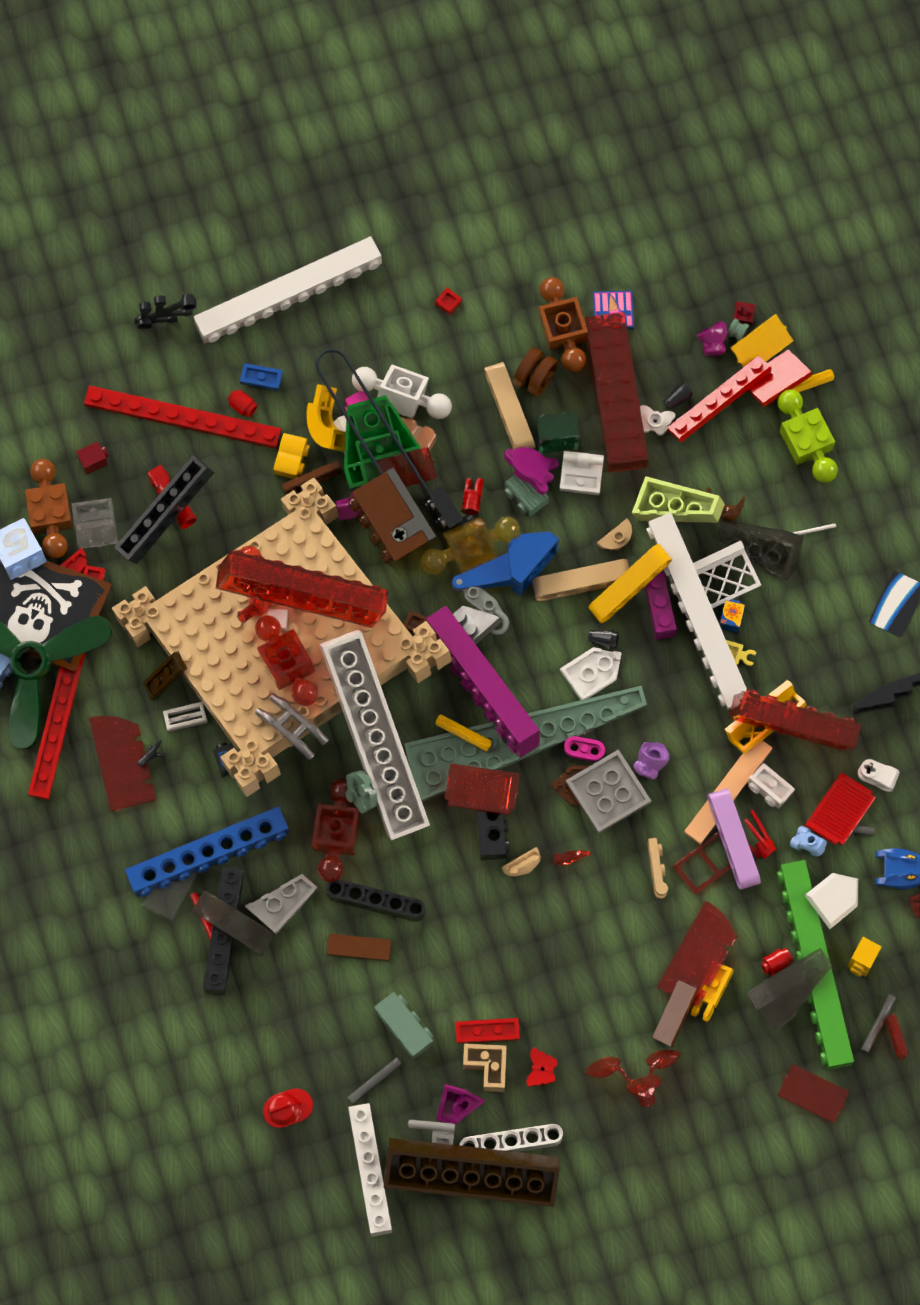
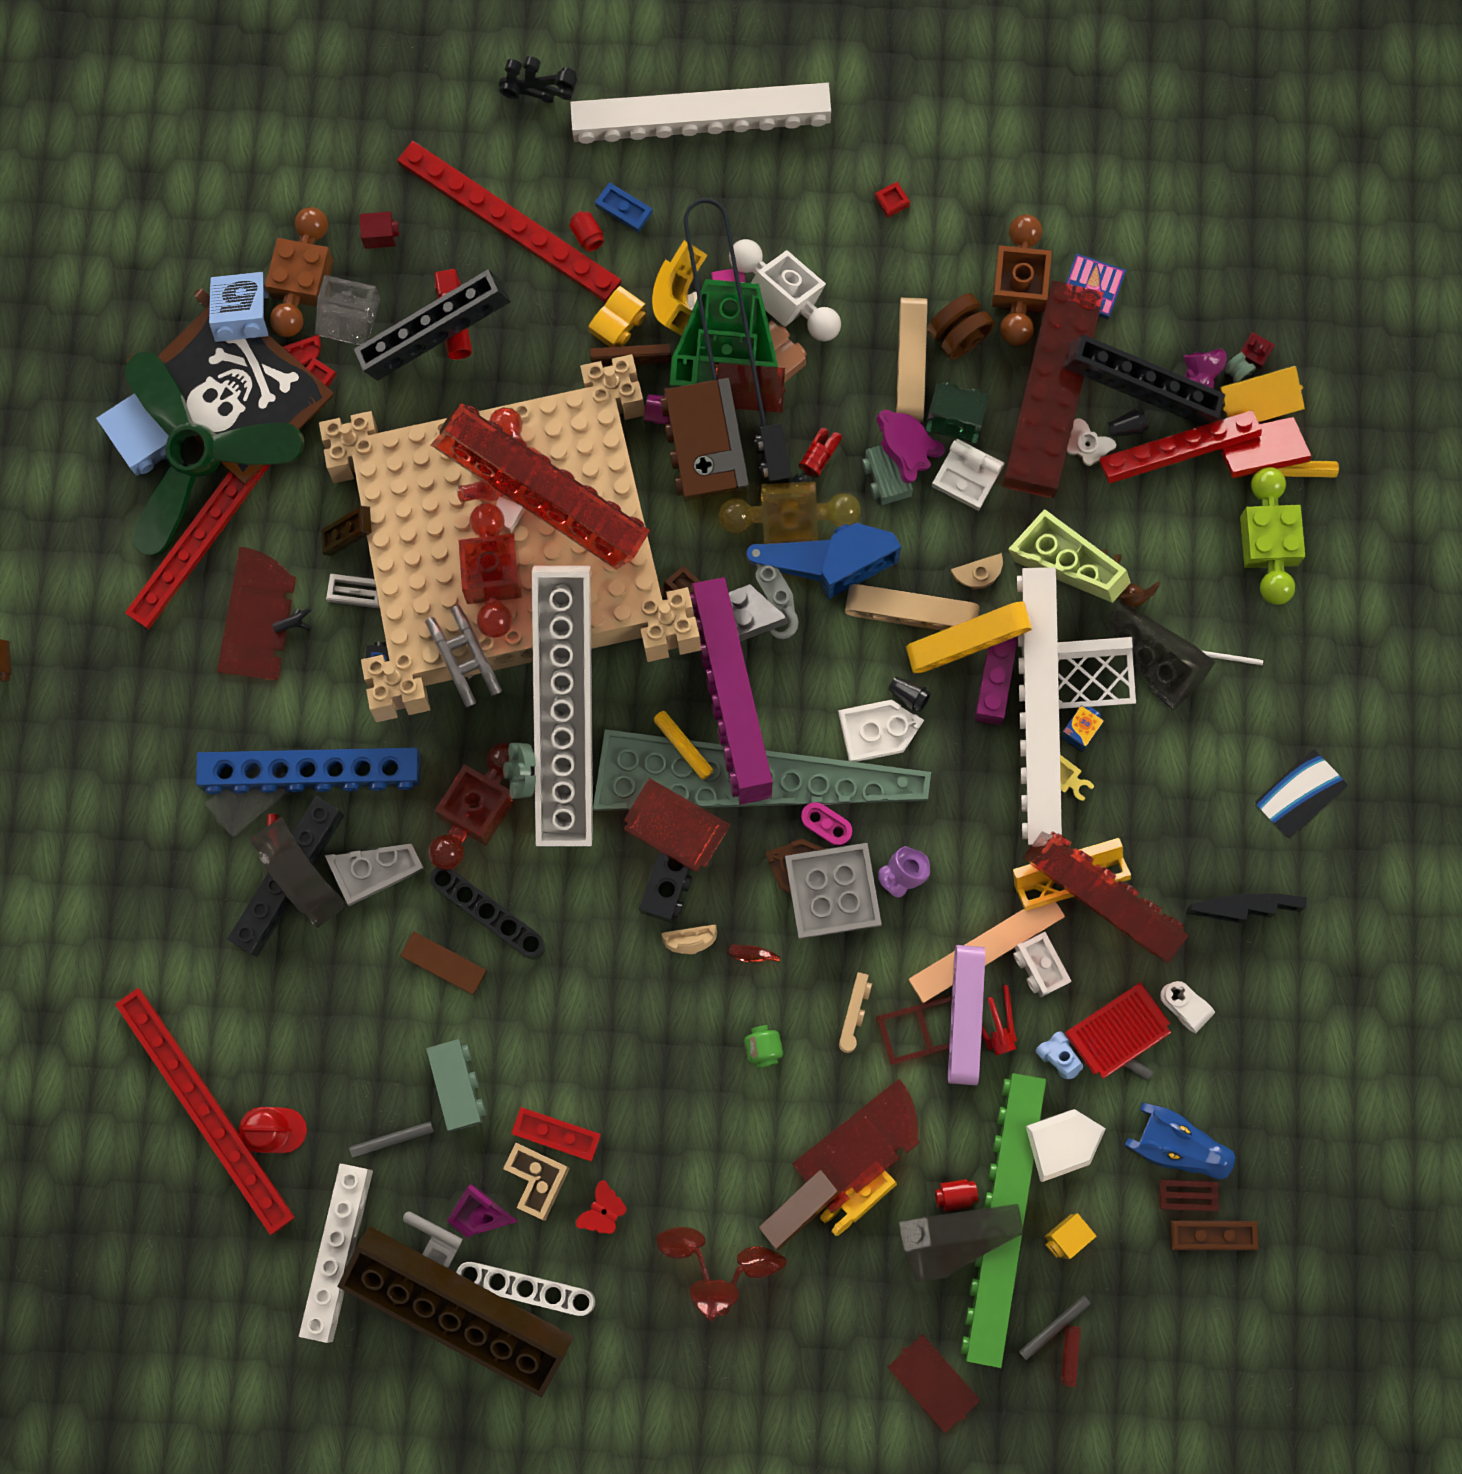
camera: 25 degrees right, 5 degrees up
none -> red plate [115,988,296,1235]
none -> bright green head [744,1025,783,1068]
none -> black brick [1063,334,1225,426]

